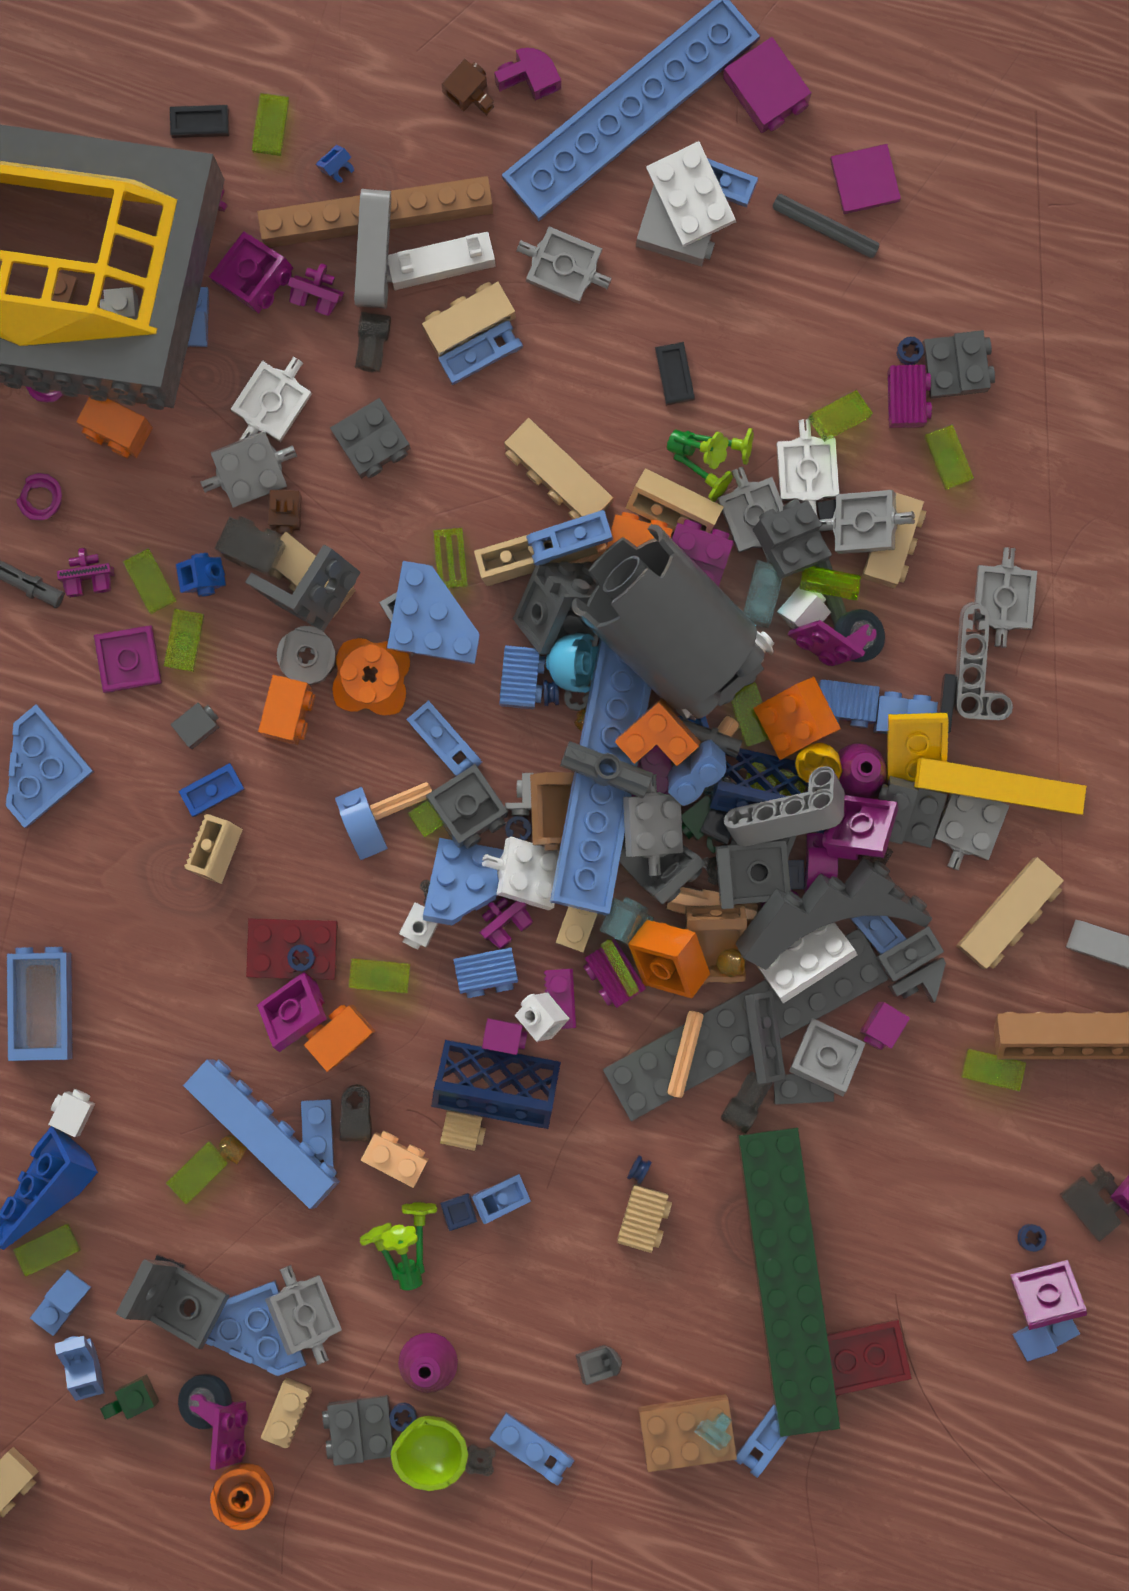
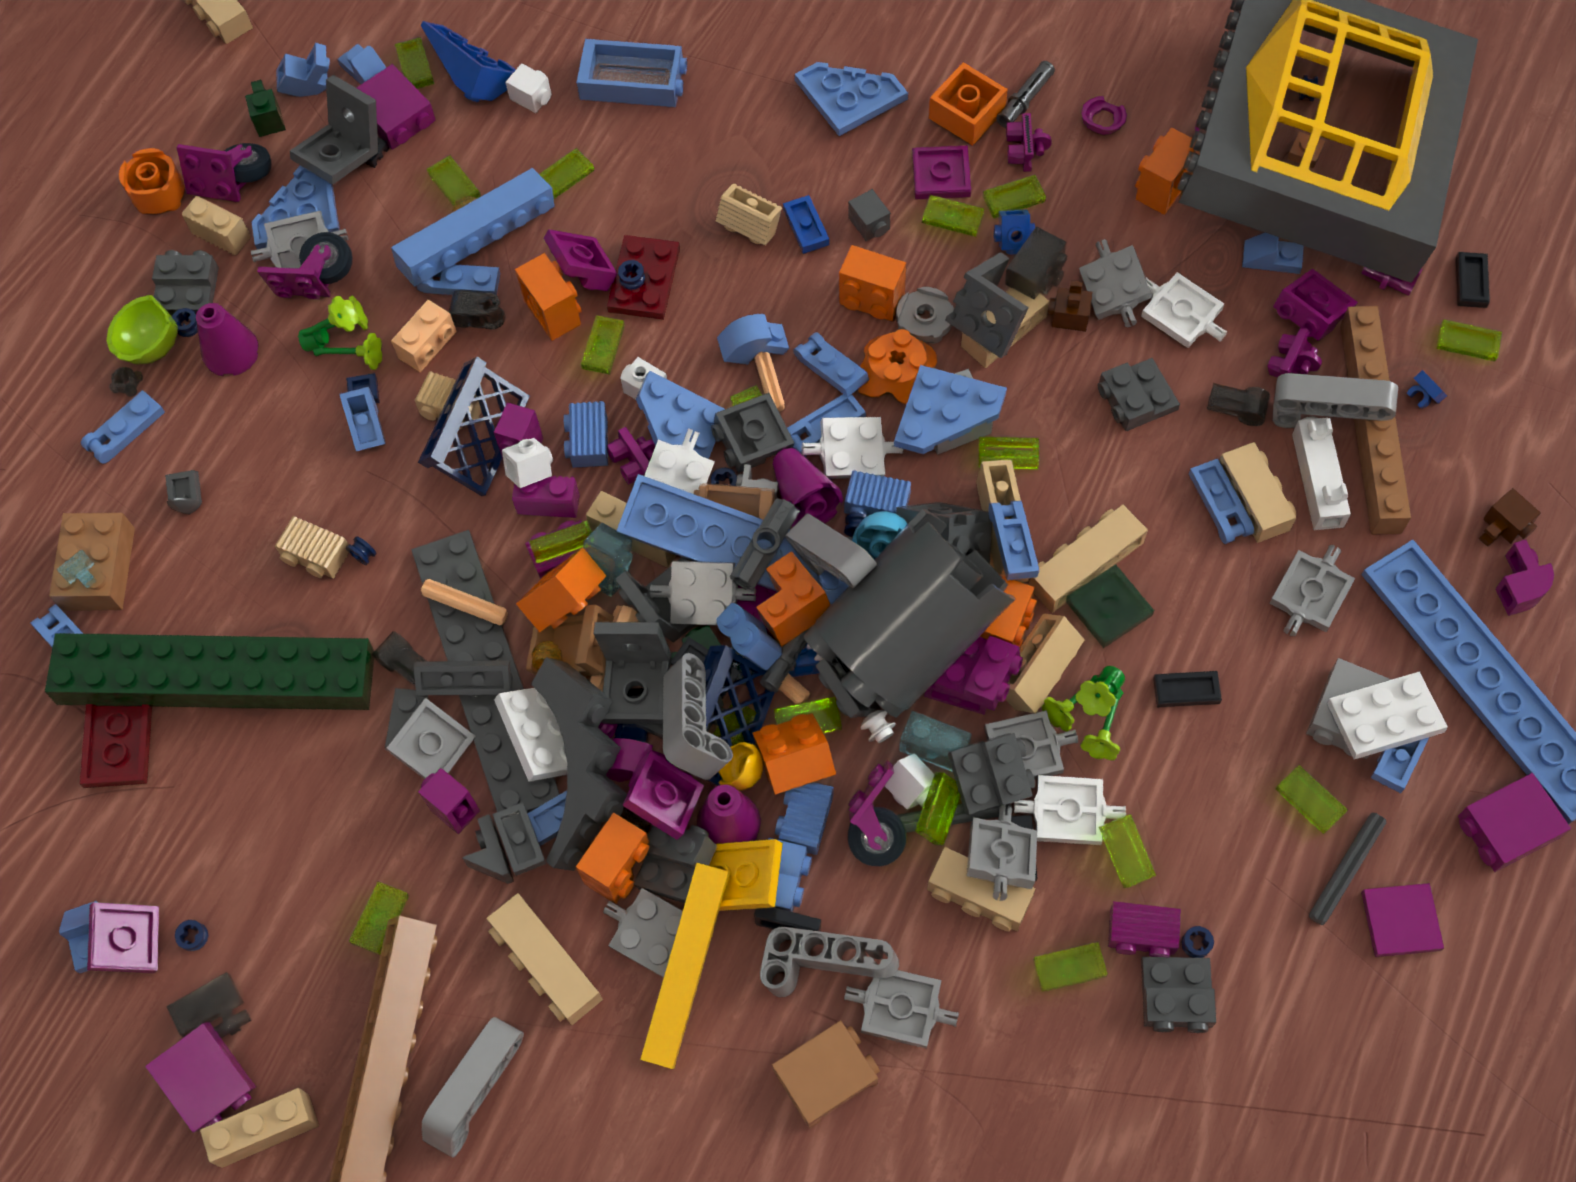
camera: 105 degrees right, 20 degrees down
none -> plate [257,232,353,299]
none -> magenta brick [357,64,436,150]
none -> clear neon green tile [539,148,594,199]
none -> orange brick [576,812,650,904]
none -> magenta cone [772,448,844,527]
none -> medium nougat panel [772,1020,880,1129]
none -> light grey beam [785,513,877,588]
none -> medium blue plate [793,332,869,397]
none -> white plate [801,417,903,479]
none -> orange brick [929,62,1008,146]
none -> clear green plate [1066,564,1155,648]
none -> clear neon green tile [1275,765,1348,834]

